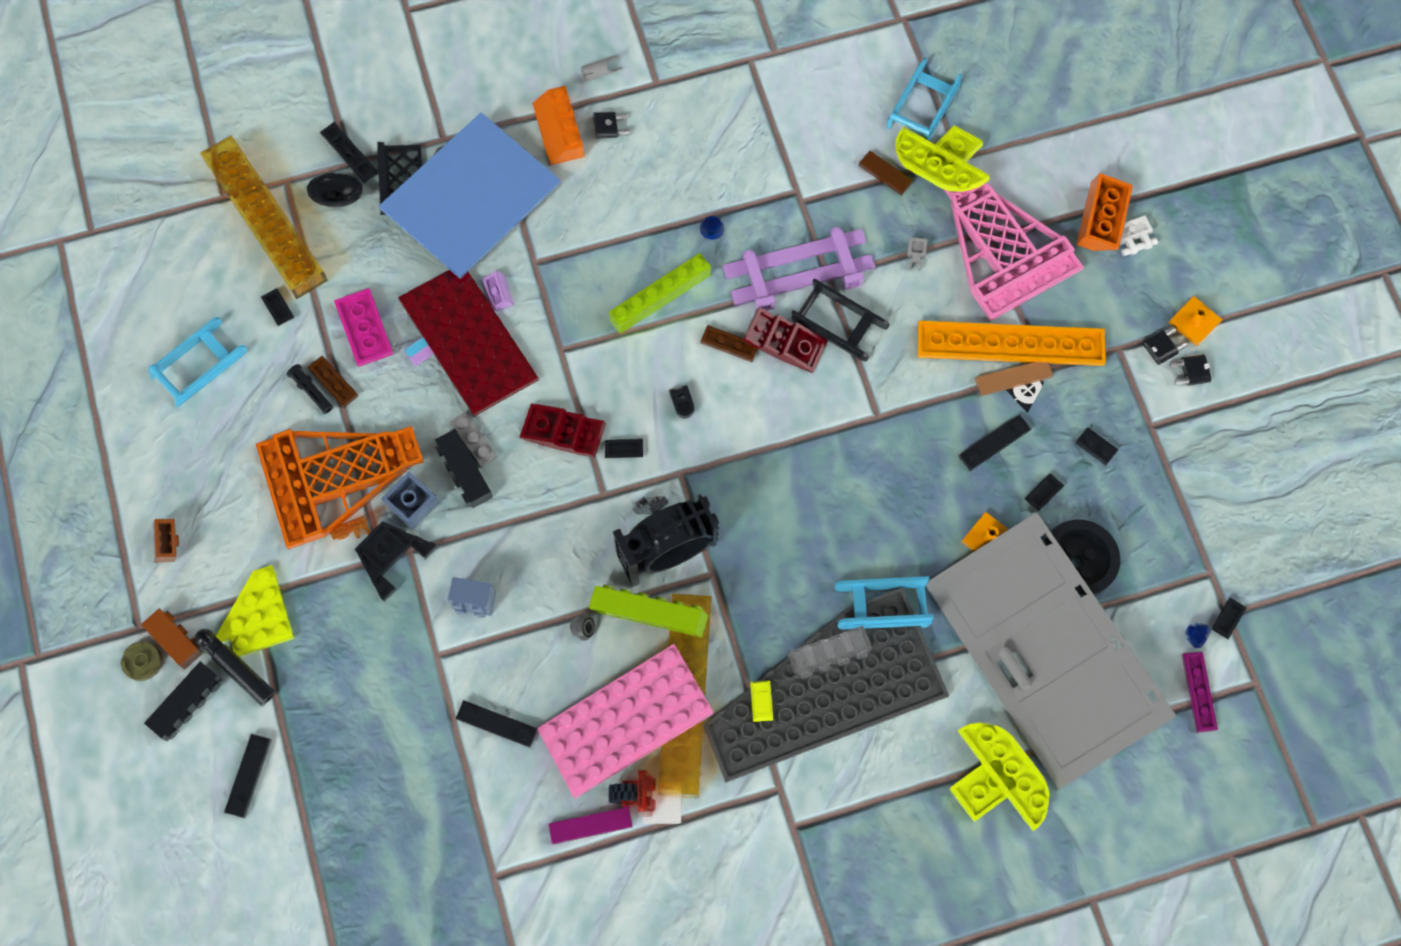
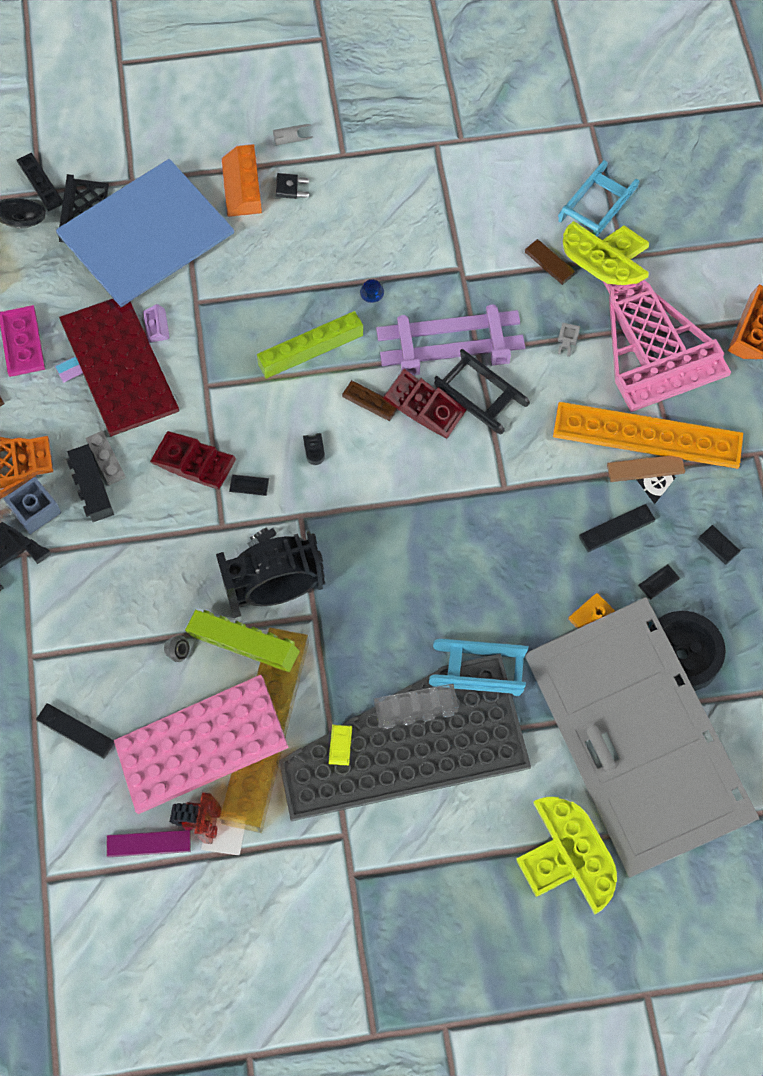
camera: 10 degrees right, 5 degrees down
sand blue brick [448,577,496,618] -> none

